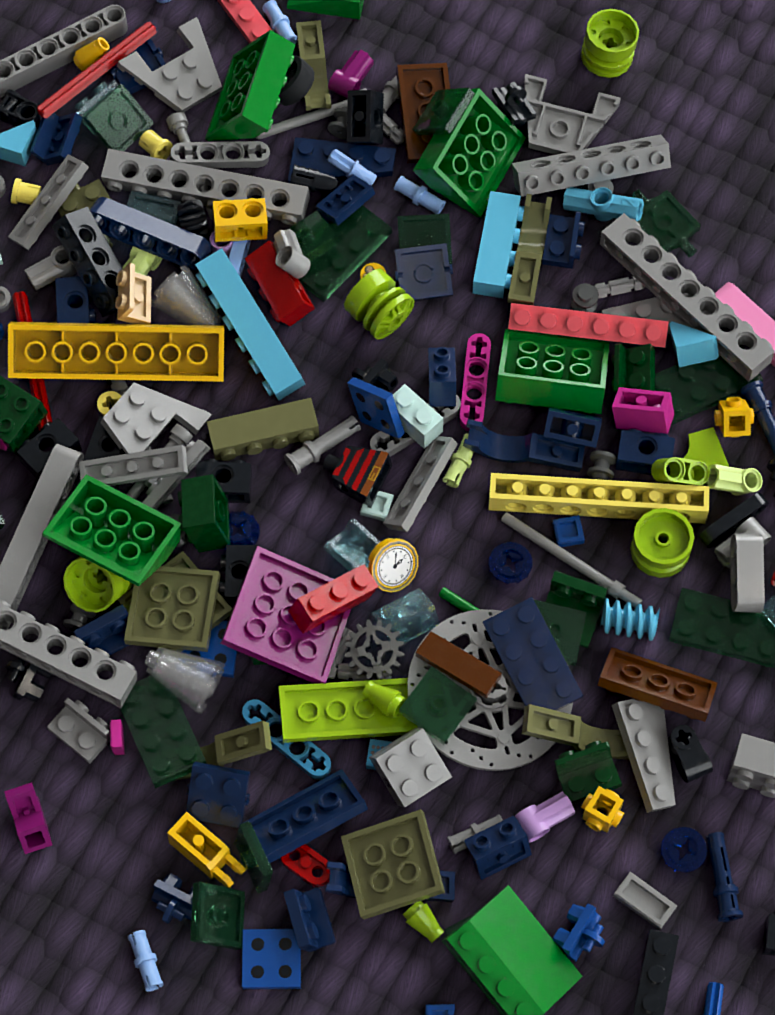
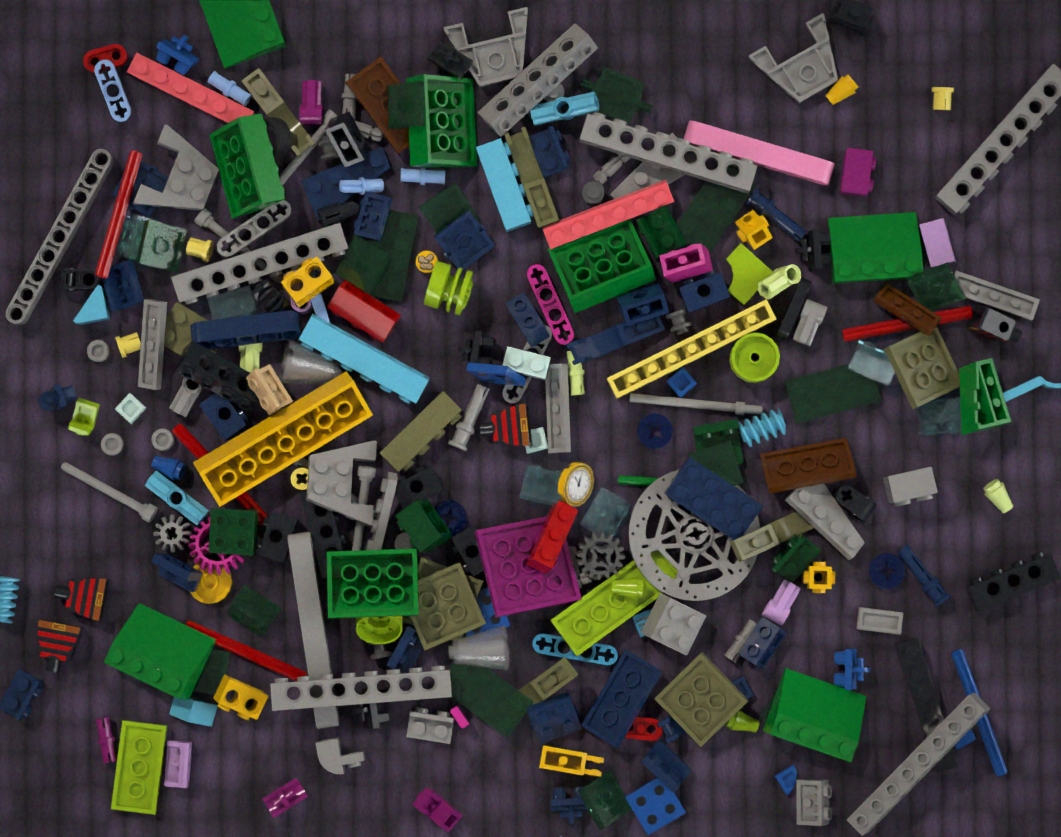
camera: 25 degrees left, 20 degrees up
yellow cone [73,37,110,71] -> none
light grey plate [79,445,188,486] -> none
clear green plate [235,821,273,894] -> none
light grey piece [273,229,310,279] -> none
clear green plate [398,667,477,745] -> none
reddish brown tile [415,631,502,698] -> none
lime beam [651,457,710,485] -> none
medium azure slope [669,321,719,367] -> none
light grey beam [730,533,765,613] -> none

